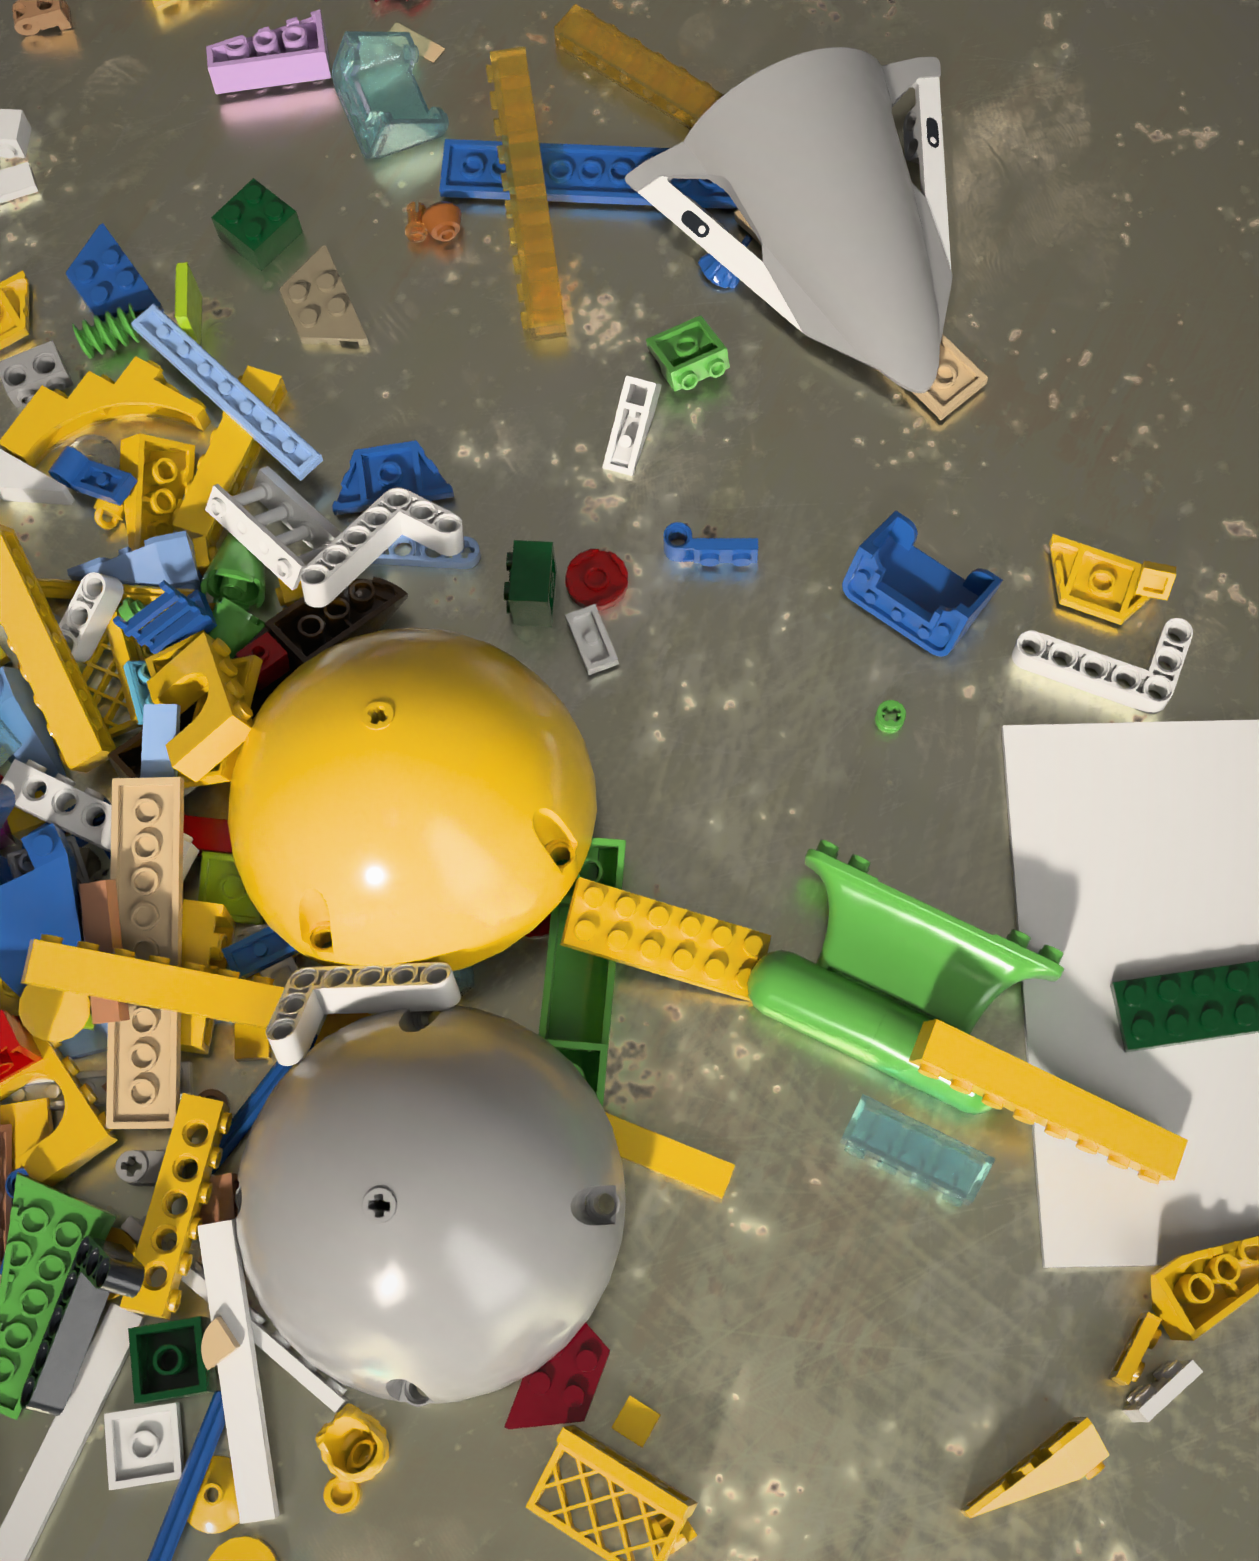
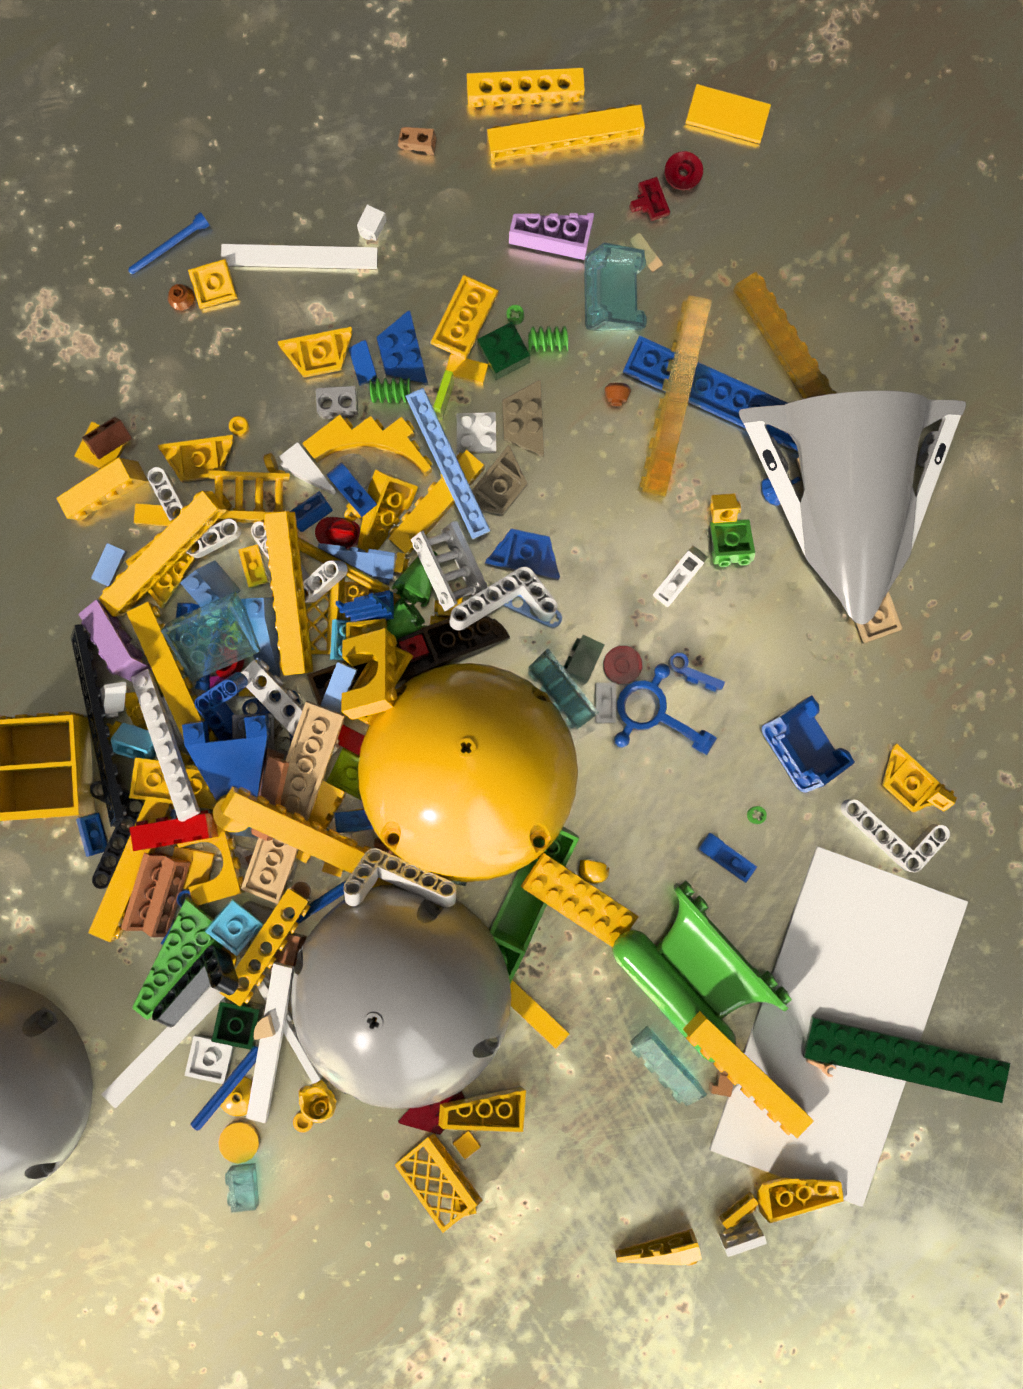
camera: 15 degrees right, 15 degrees up
bright green plate [118,597,145,621] -> none
clear orange pin [405,202,429,243] -> none
none -> medium azure plate [205,899,264,956]
none -> blue slope [290,491,333,532]
none -> red piece [315,517,361,550]
none -> blue slope [348,340,377,386]
none -> yellow tile [431,274,499,360]
none -> yellow wedge [439,1087,526,1132]
none -> yellow tile [446,354,488,385]
none -> white plate [456,412,496,454]
none -> dark tan wing [472,445,527,515]
none -> bright green bush [507,305,524,325]
none -> bright green piece [528,326,568,352]
none -> clear light blue slope [528,649,599,730]
none -> yellow hair [579,860,609,884]
none -> blue piece [614,663,717,755]
none -> blue plate [698,833,757,883]
none -> medium nougat leg [708,1070,733,1097]
none -> yellow brick [710,493,741,523]
none -> light nougat hand [806,1058,836,1077]

